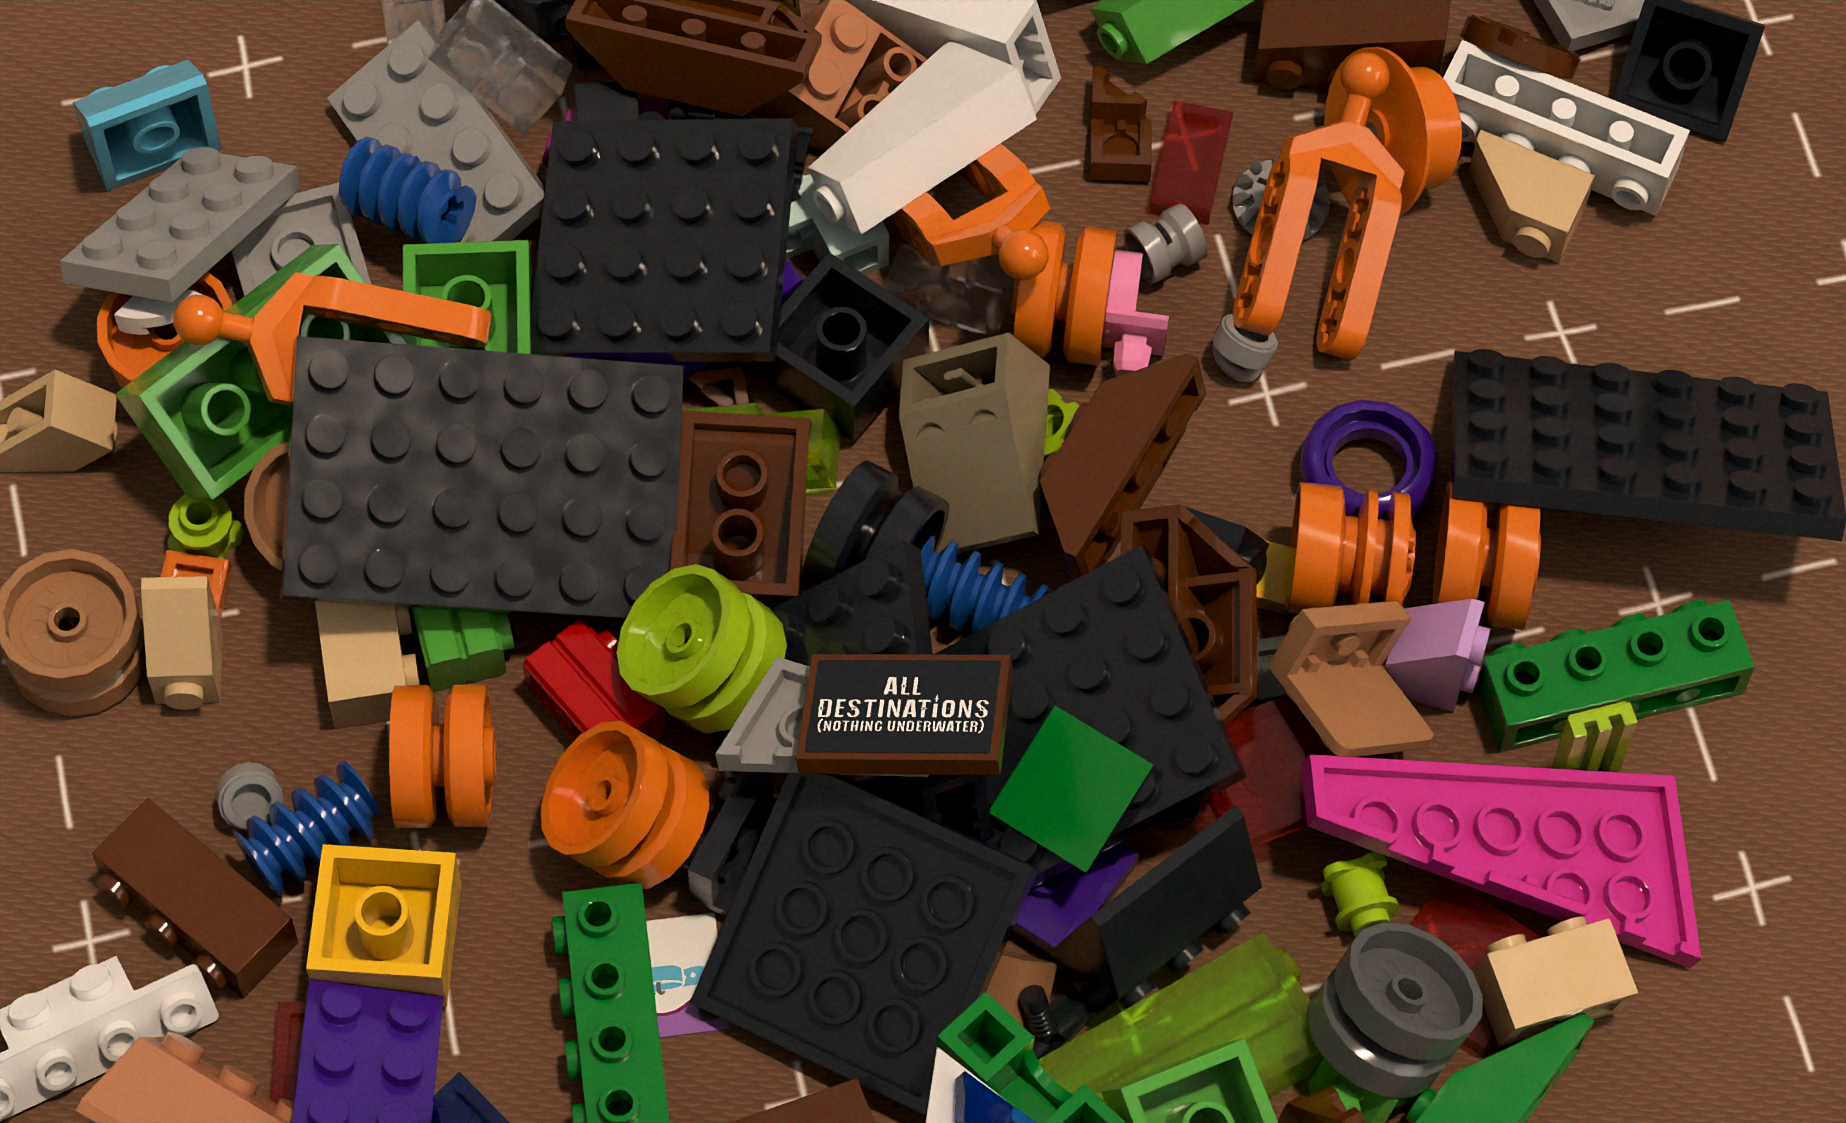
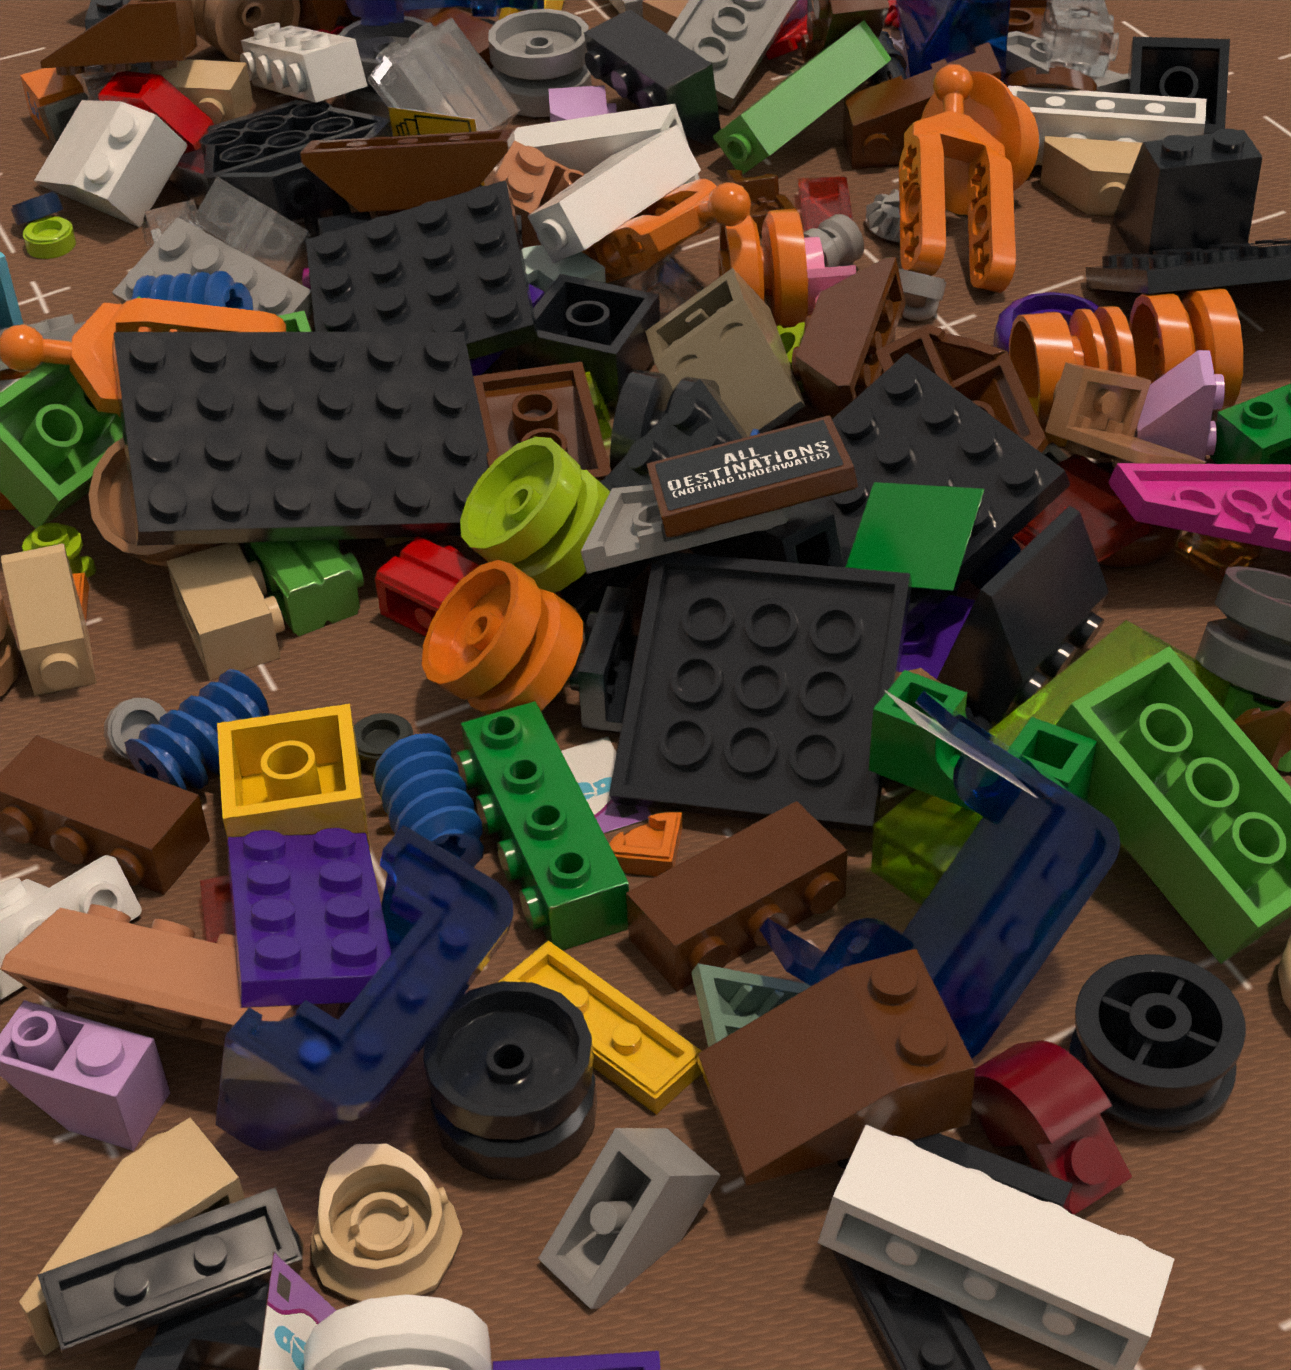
camera: 10 degrees left, 20 degrees down
orange wheel [389,684,497,828] -> none
lime brick [1320,852,1400,937] -> none
none -> pearl dark grey tile [354,713,413,774]
none -> blue piece [373,733,484,882]
none -> orange tile [609,812,683,876]
none -> black slope [1113,129,1263,255]

